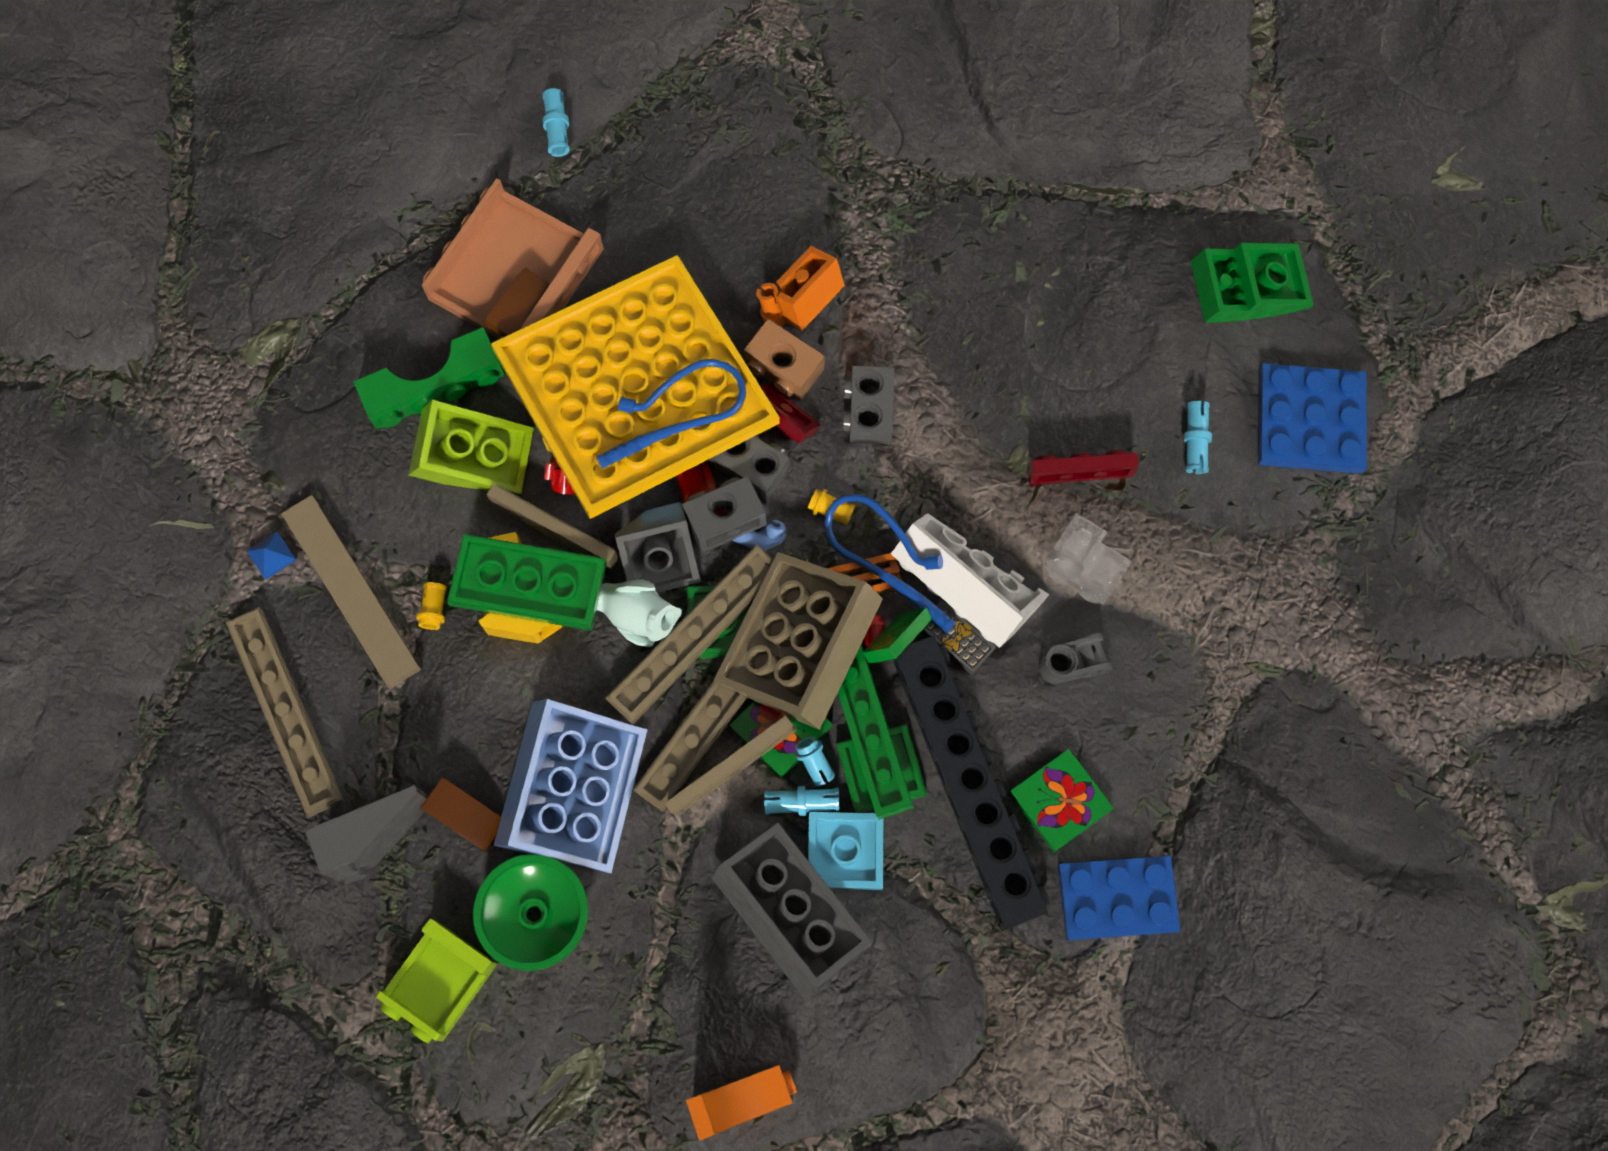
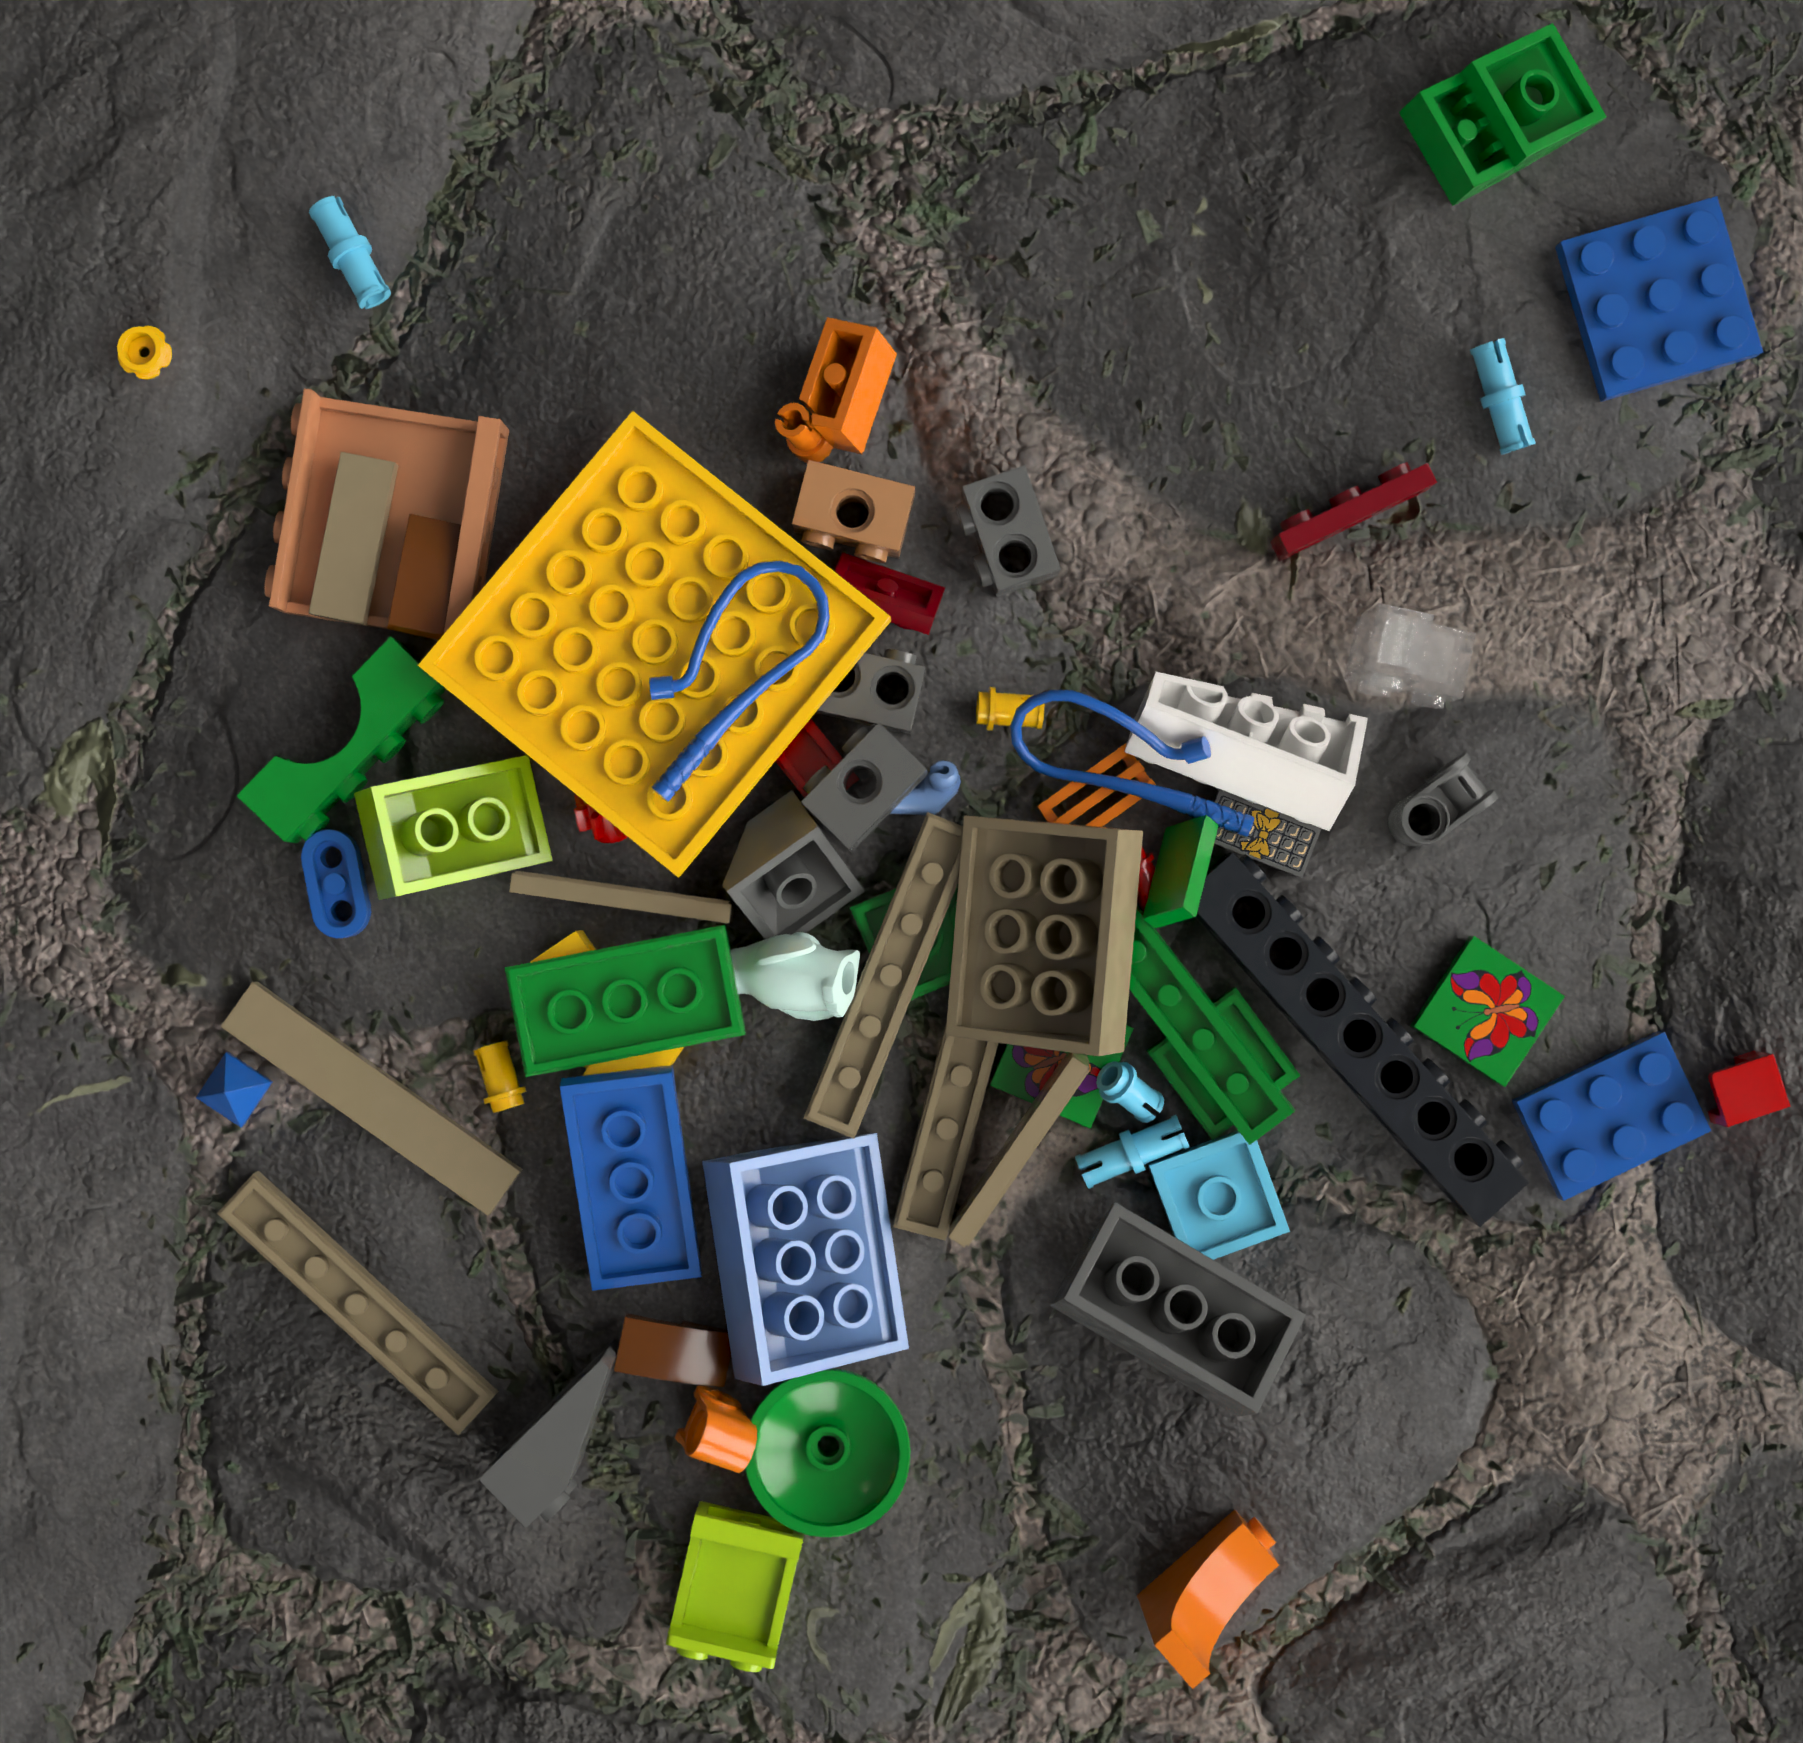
camera: 20 degrees left, 15 degrees up
none -> yellow plate [117,326,172,380]
none -> blue plate [301,830,371,938]
none -> dark tan tile [309,452,399,626]
none -> blue plate [560,1065,702,1291]
none -> orange piece [675,1385,757,1473]
none -> red panel [1707,1051,1791,1127]

